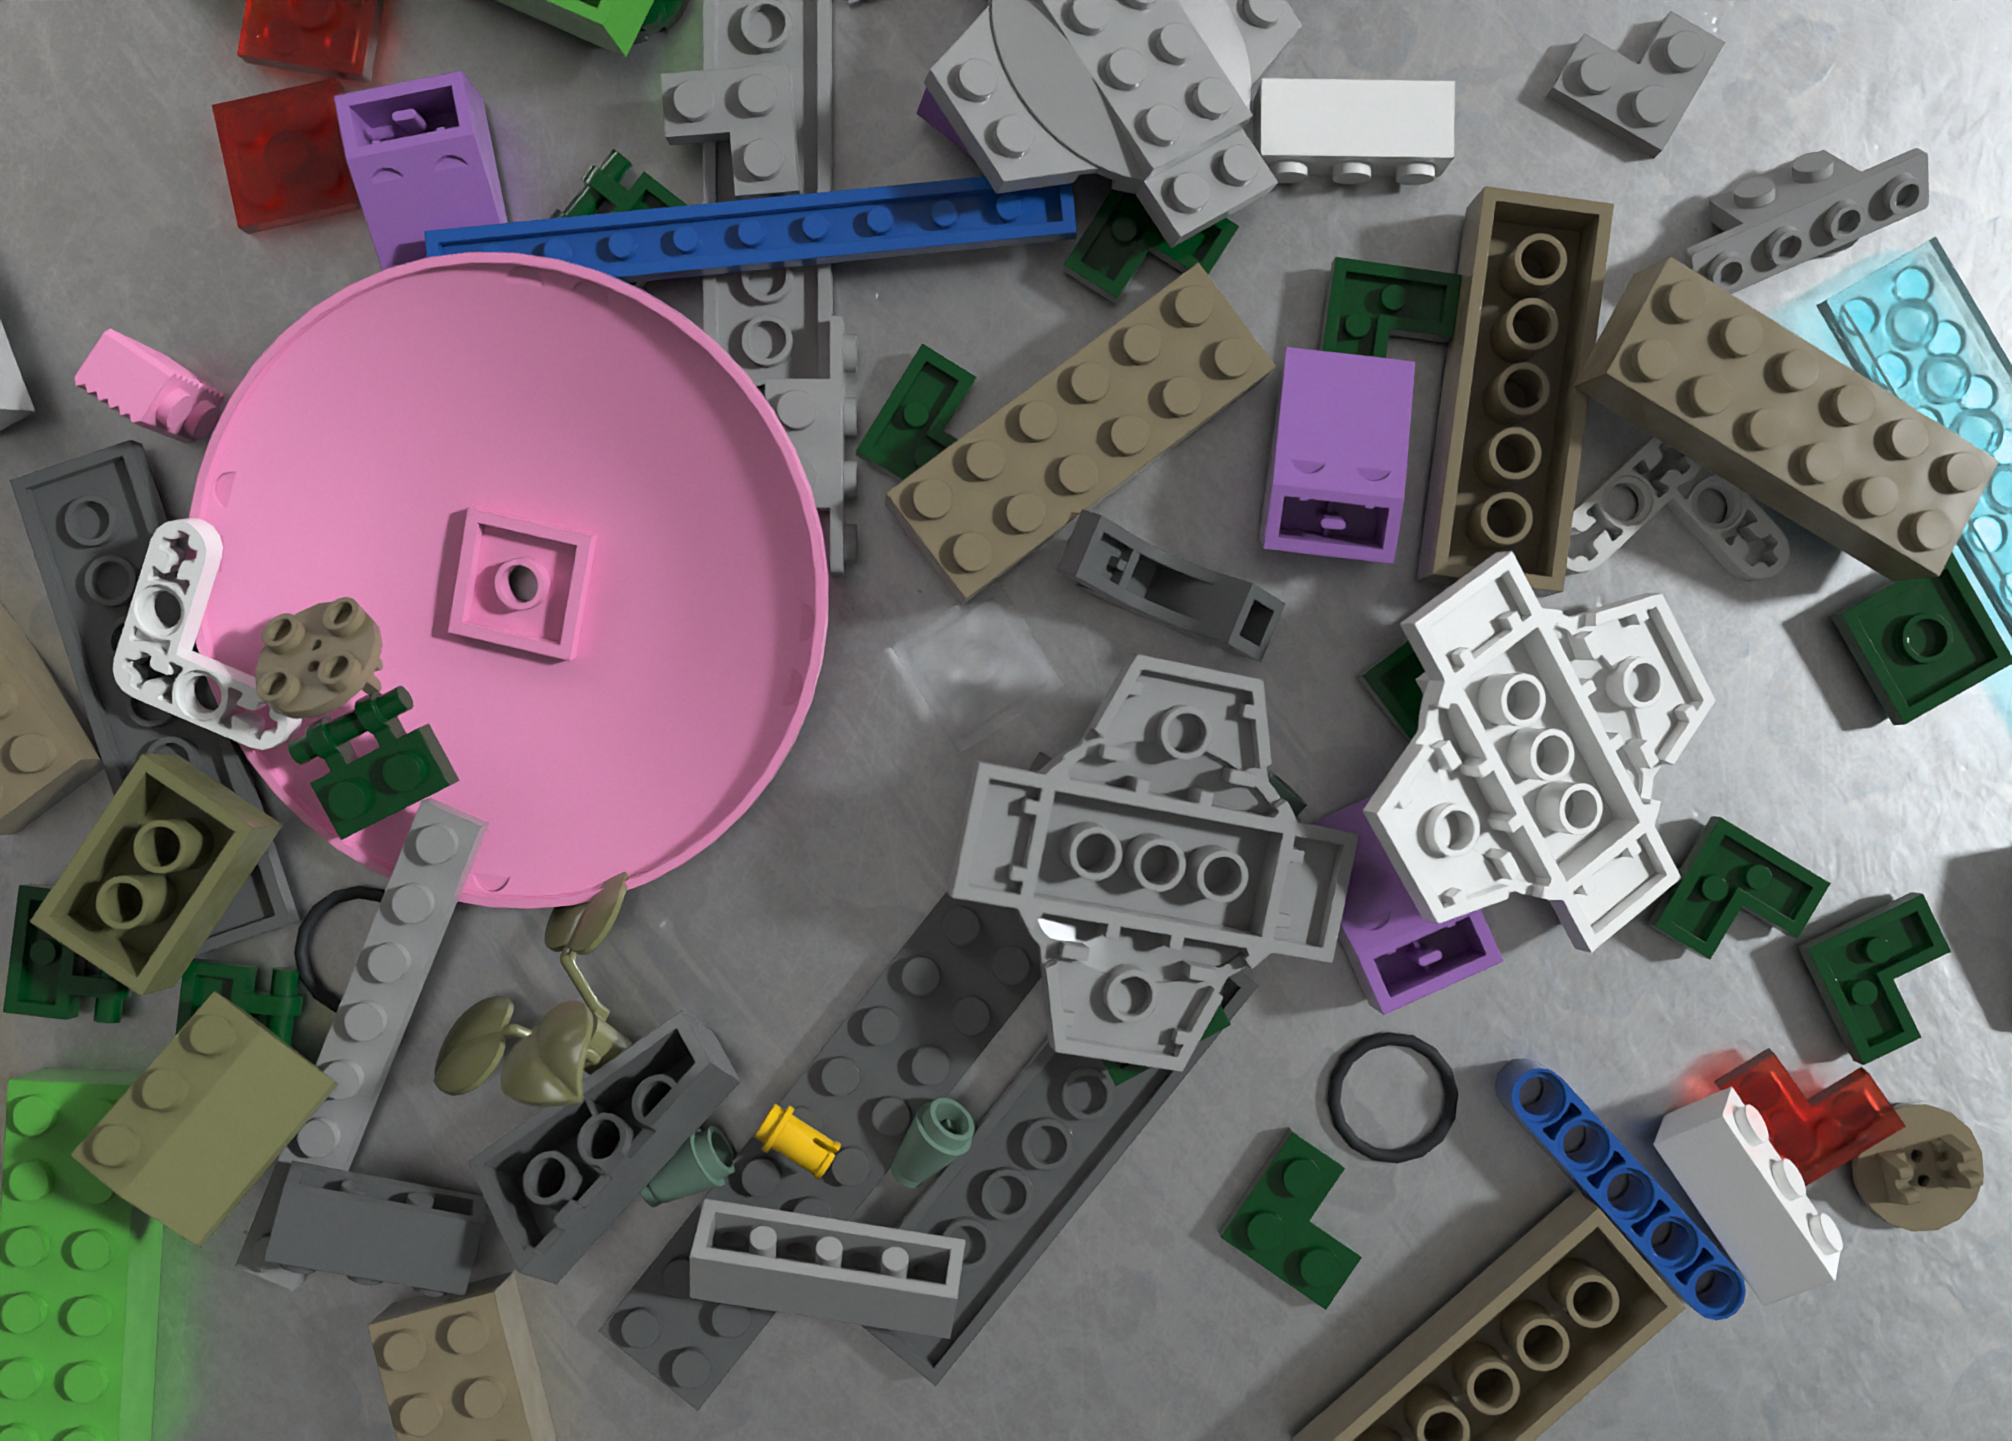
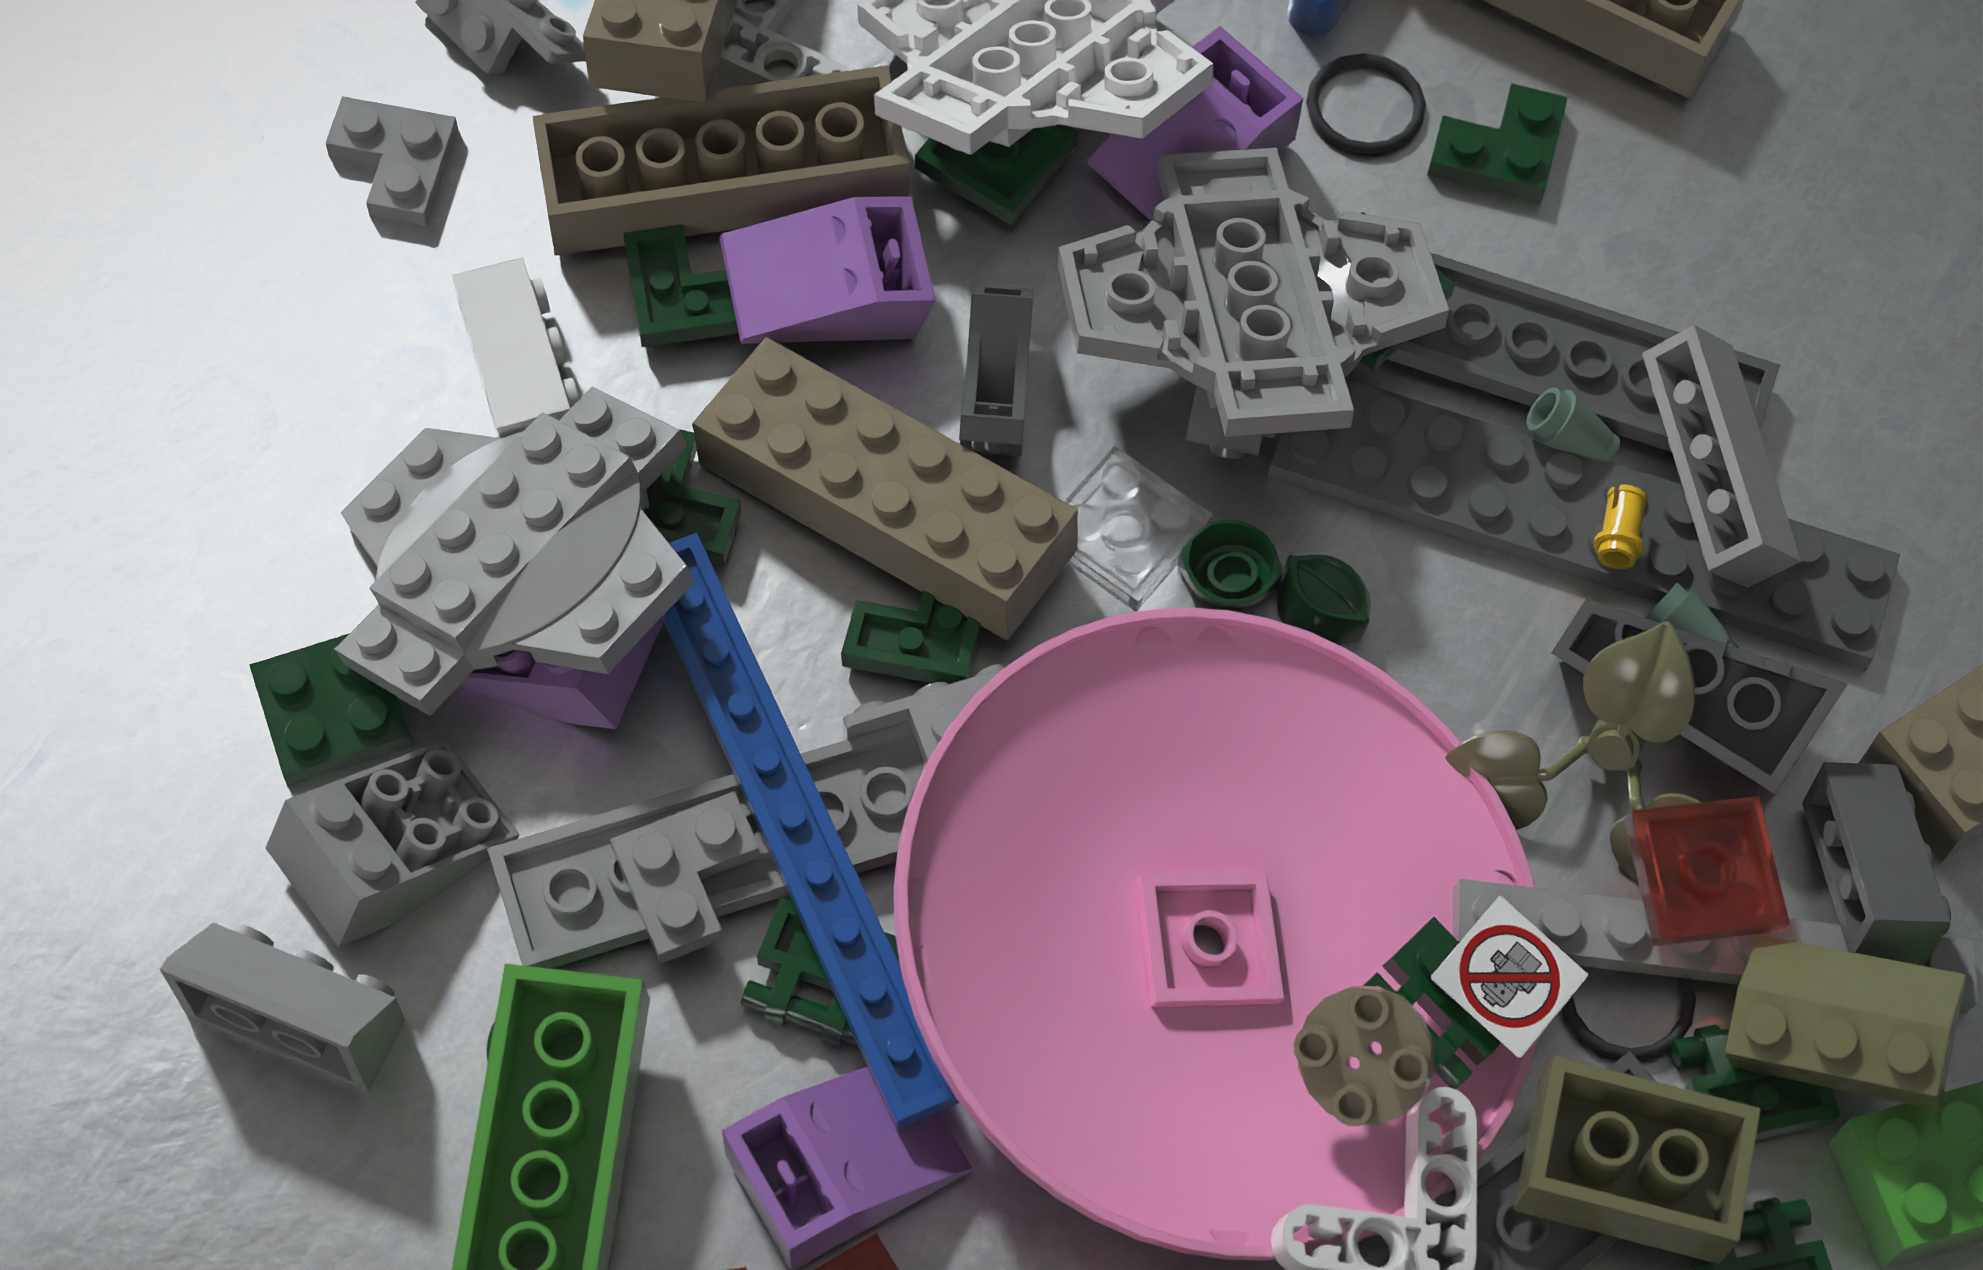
camera: 115 degrees left, 25 degrees down
none -> dark green hat [1178,520,1283,609]
none -> dark green hat [1277,554,1371,645]
none -> sticker [1431,896,1588,1058]
none -> clear red plate [1624,796,1790,946]

